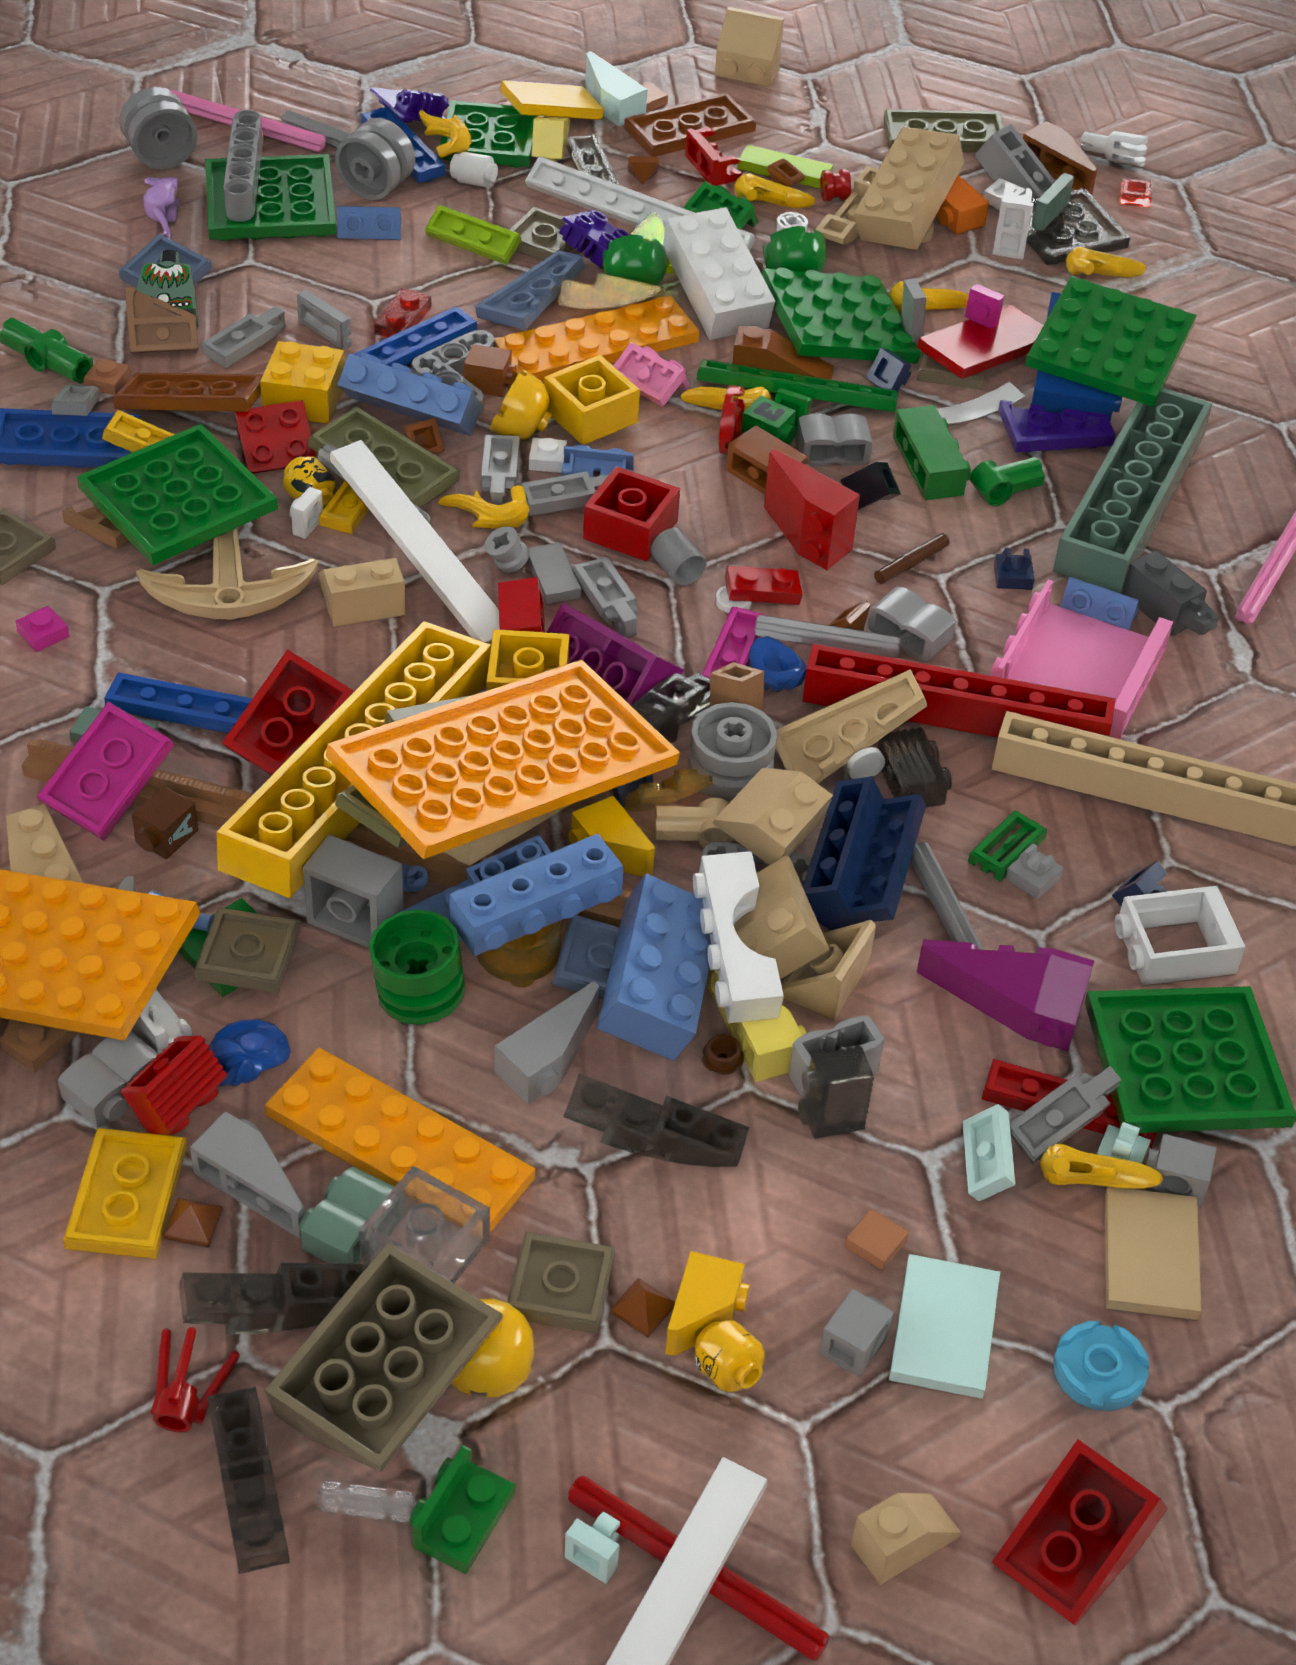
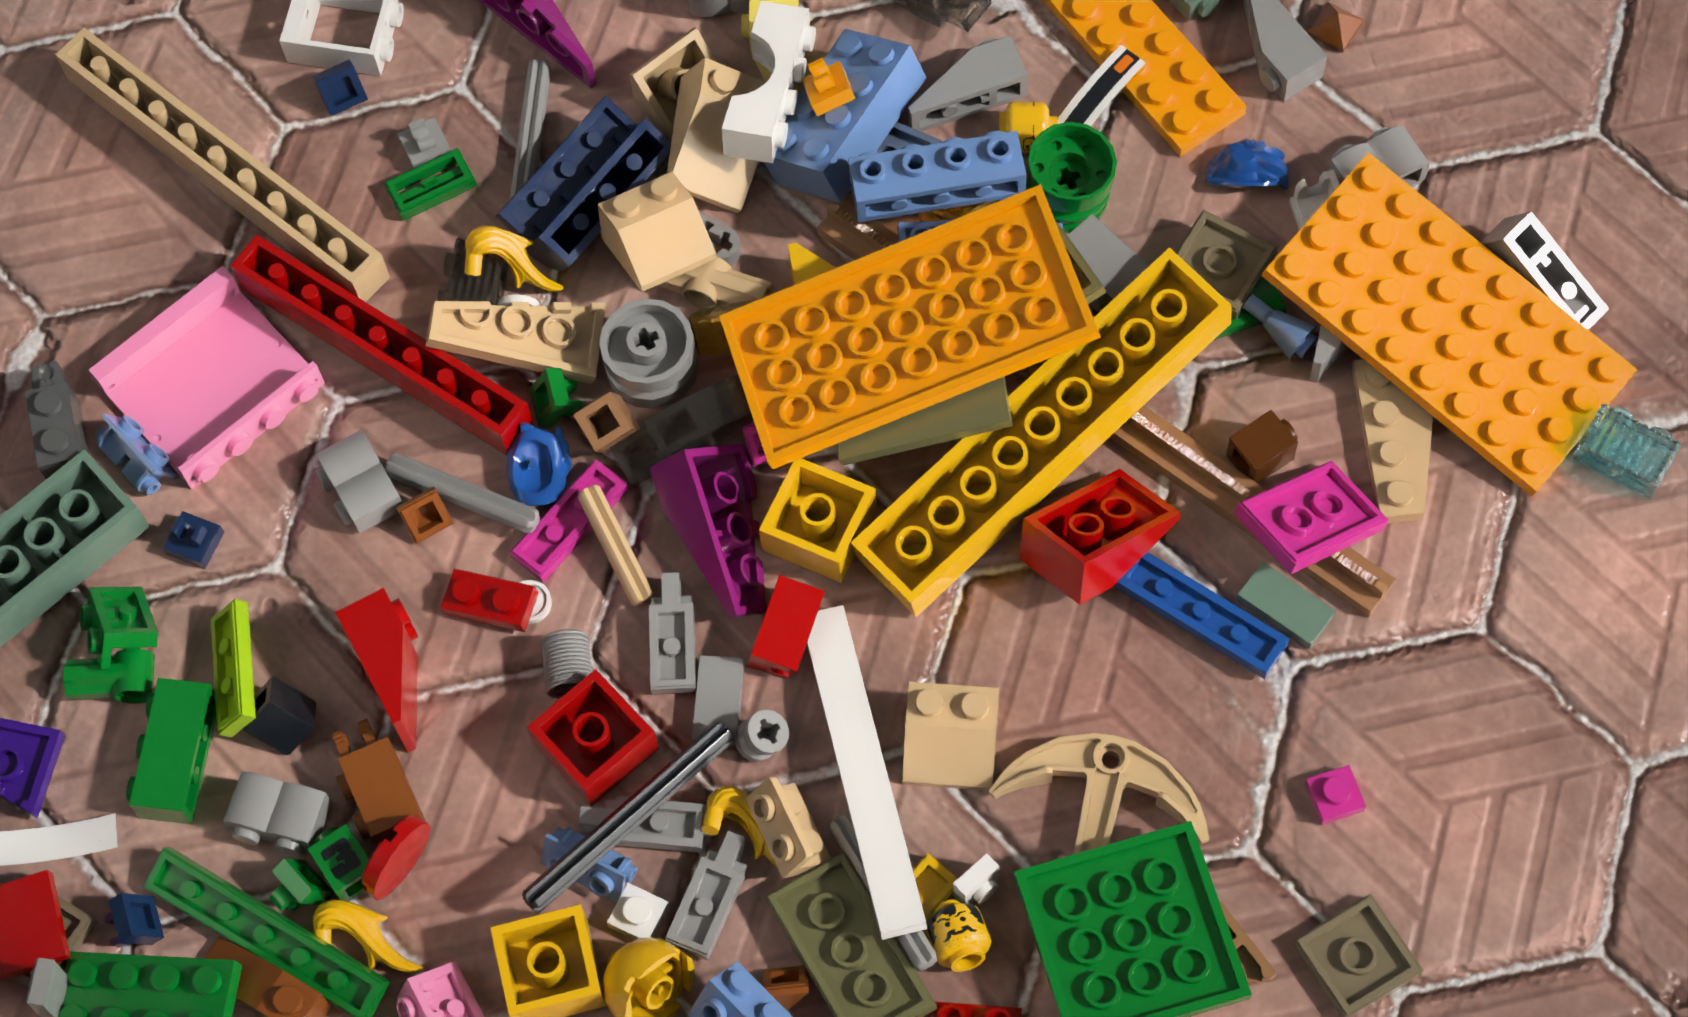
camera: 150 degrees left, 20 degrees up
yellow tile [63,1128,187,1259] -> none
red brick [121,1035,228,1135] -> none
reddish brown plate [702,1034,744,1075] -> none
reddish brown piece [874,533,950,584] -> none
none -> green bracket [79,586,158,670]
none -> lime tile [211,599,256,738]
none -> yellow piece [464,225,565,292]
none -> axle [522,721,734,913]
none -> green tile [529,368,583,427]
none -> tan axle [578,485,653,606]
none -> tan bracket [745,777,831,878]
none -> light orange tile [802,58,855,117]
none -> yellow head [999,101,1058,155]
none -> sticker [1058,45,1146,126]

